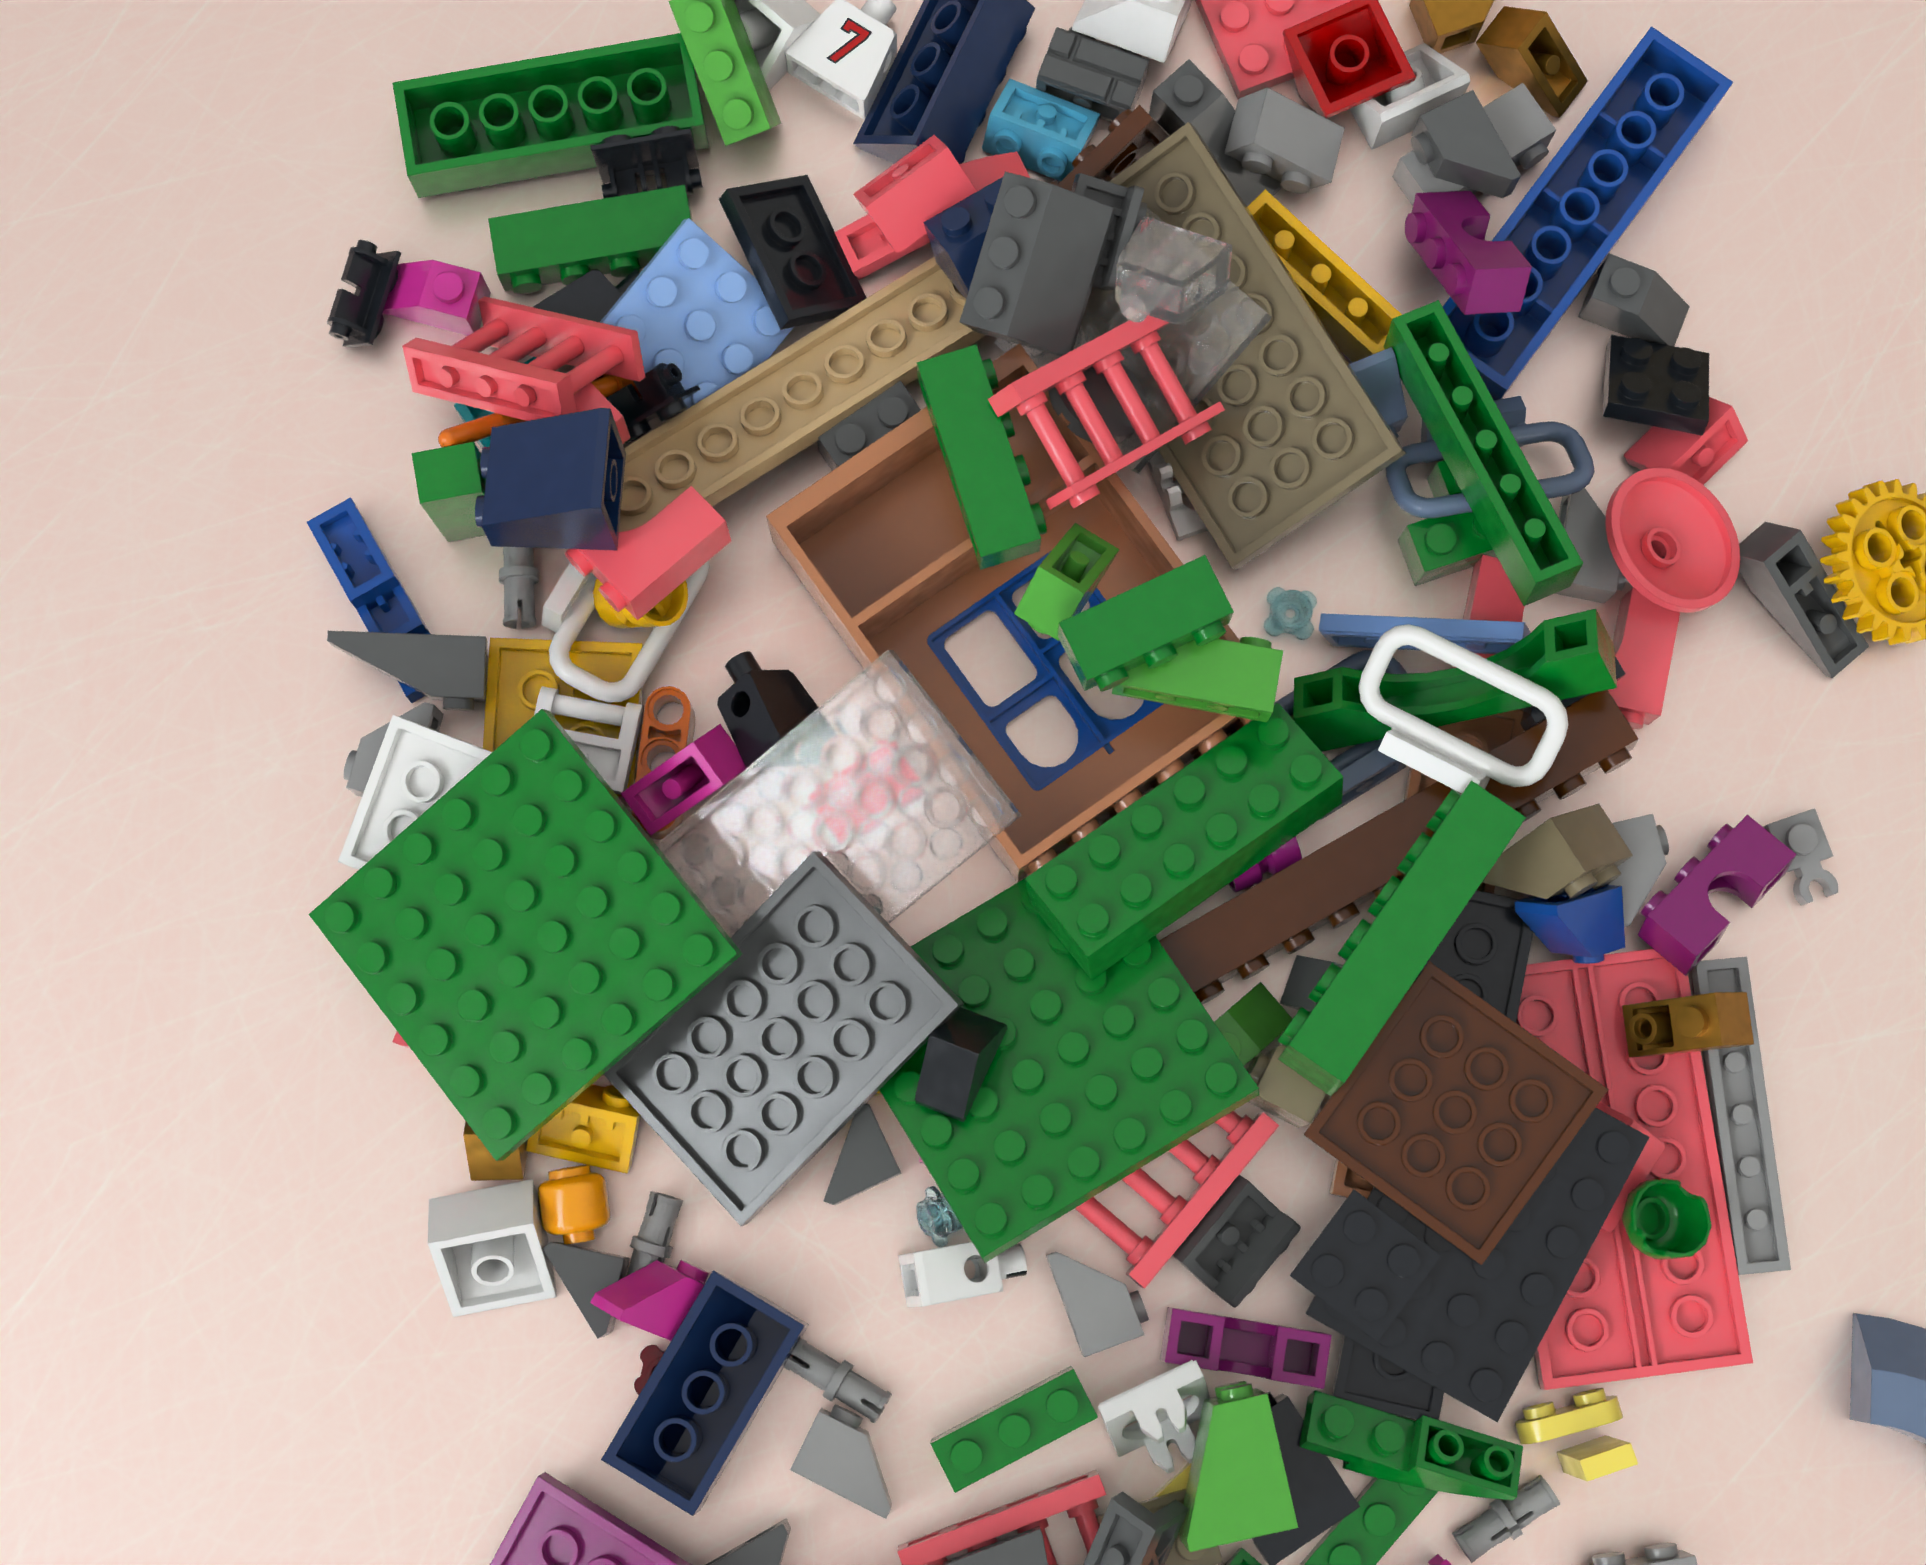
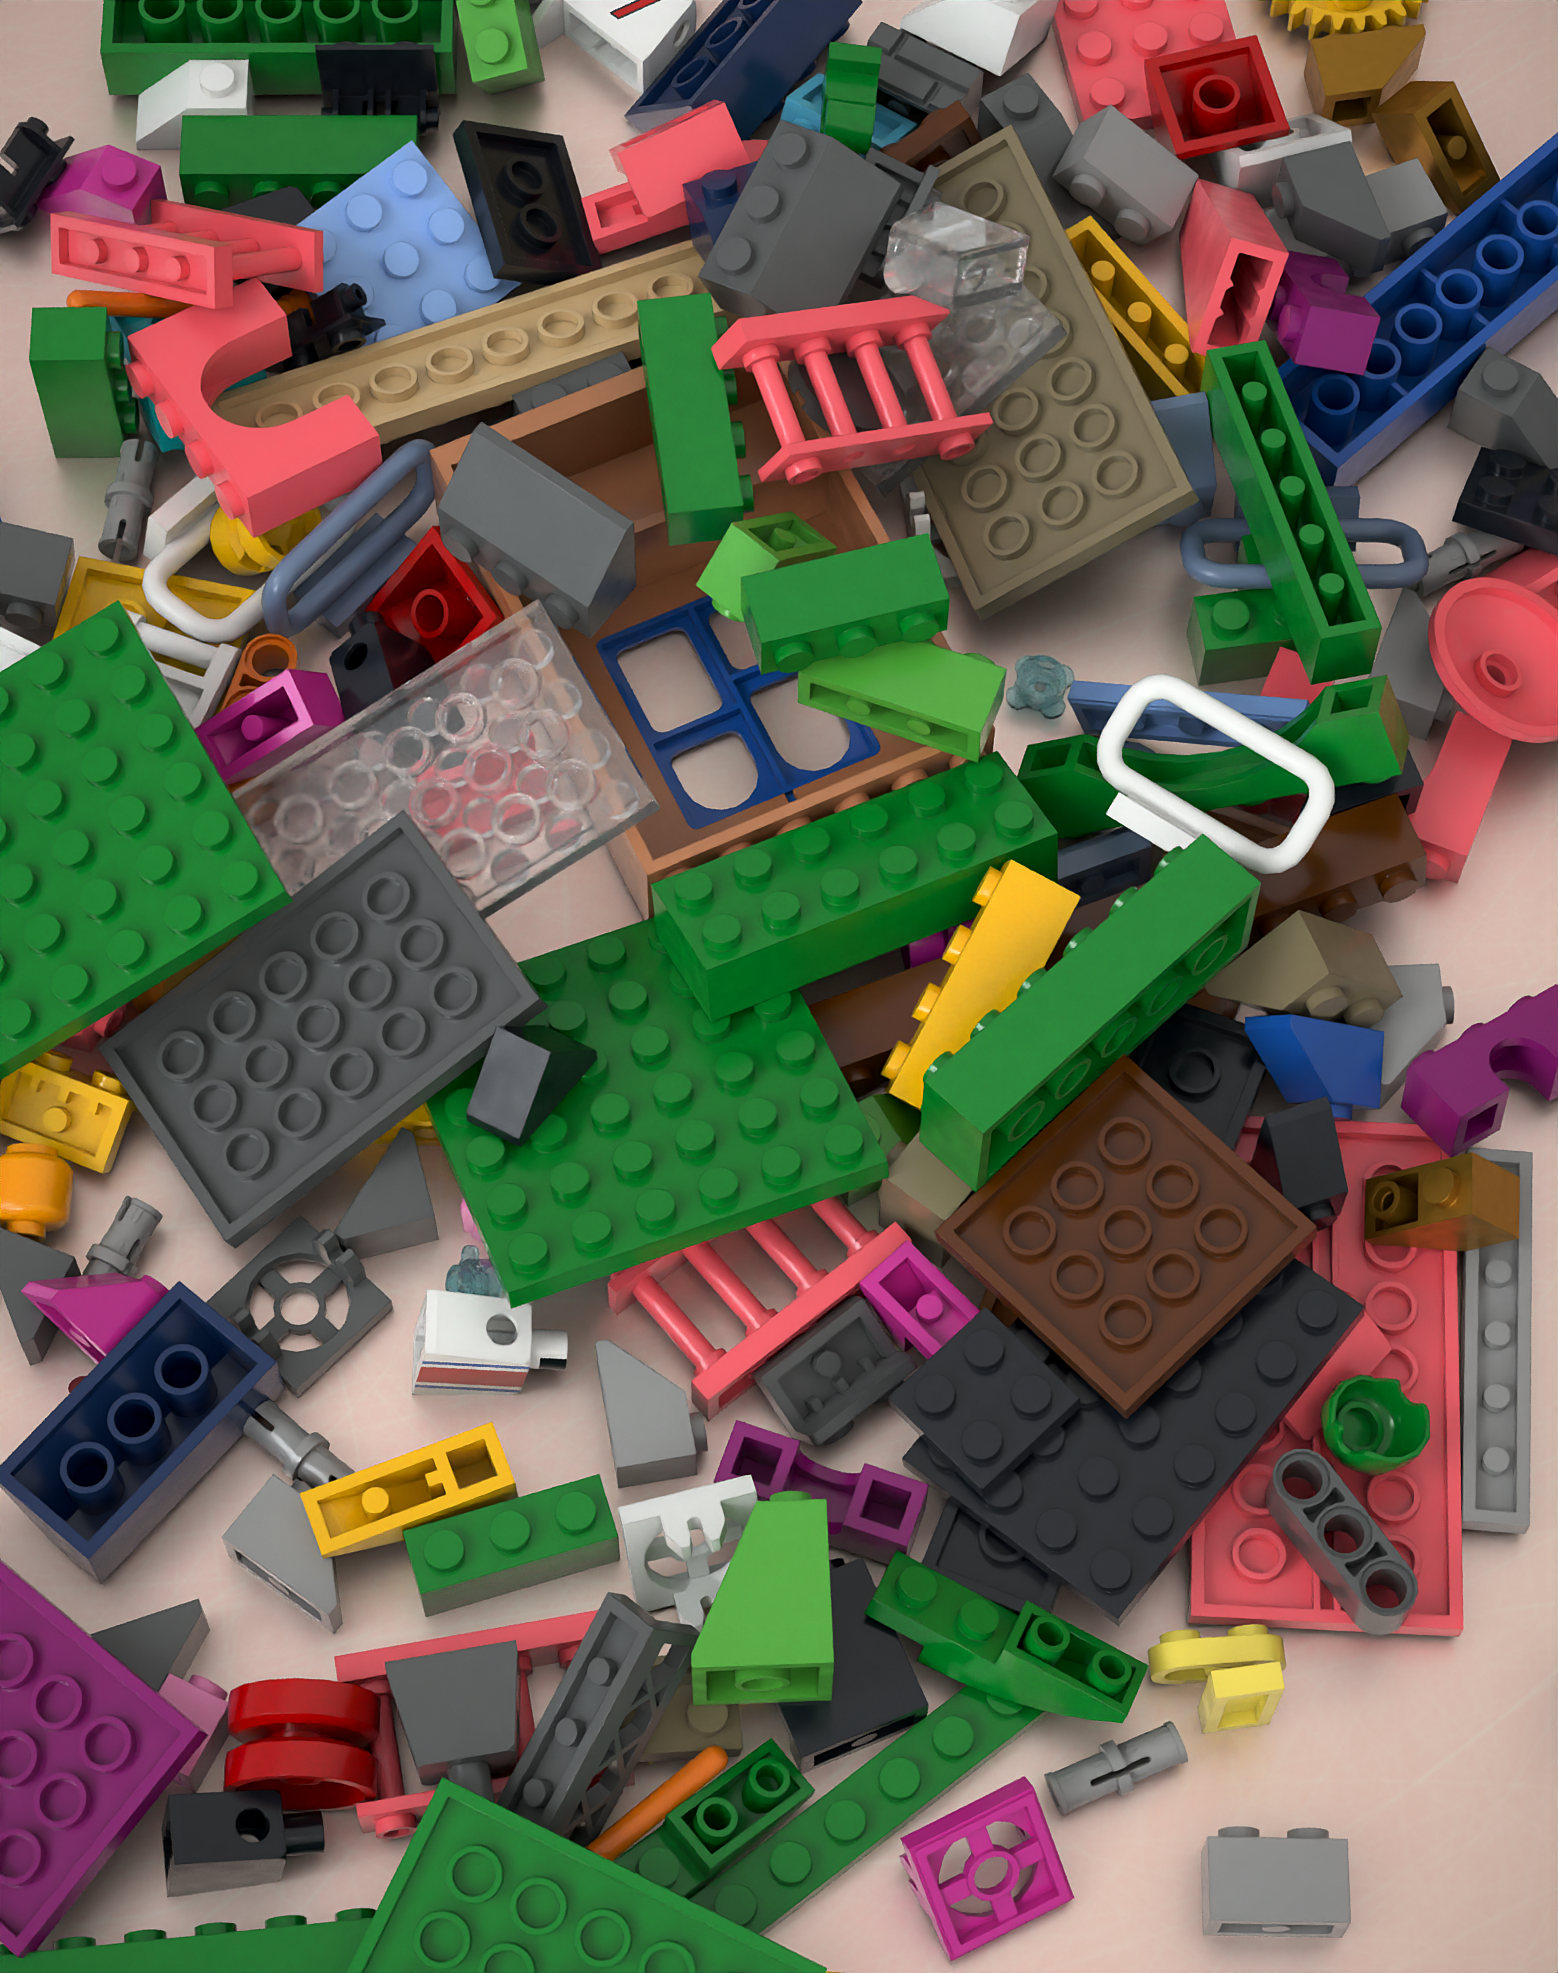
camera: 10 degrees right, 15 degrees down
dark blue slope [475,408,626,550] -> none
none -> white slope [136,60,256,150]
none -> dark grey piece [206,1215,393,1398]
none -> sand blue bar [261,439,435,640]
none -> yellow slope [300,1422,518,1559]
none -> red slope [364,526,509,692]
none -> dark grey slope [438,422,636,639]
none -> green leg [820,42,882,155]
none -> dark pink slope [859,1240,980,1359]
none -> yellow brick [881,859,1081,1111]
none -> coral slope [1179,179,1289,356]
none -> black slope [1250,1096,1348,1232]
none -> dark grey beam [1265,1449,1418,1635]
none -> light grey pin [1406,530,1524,599]

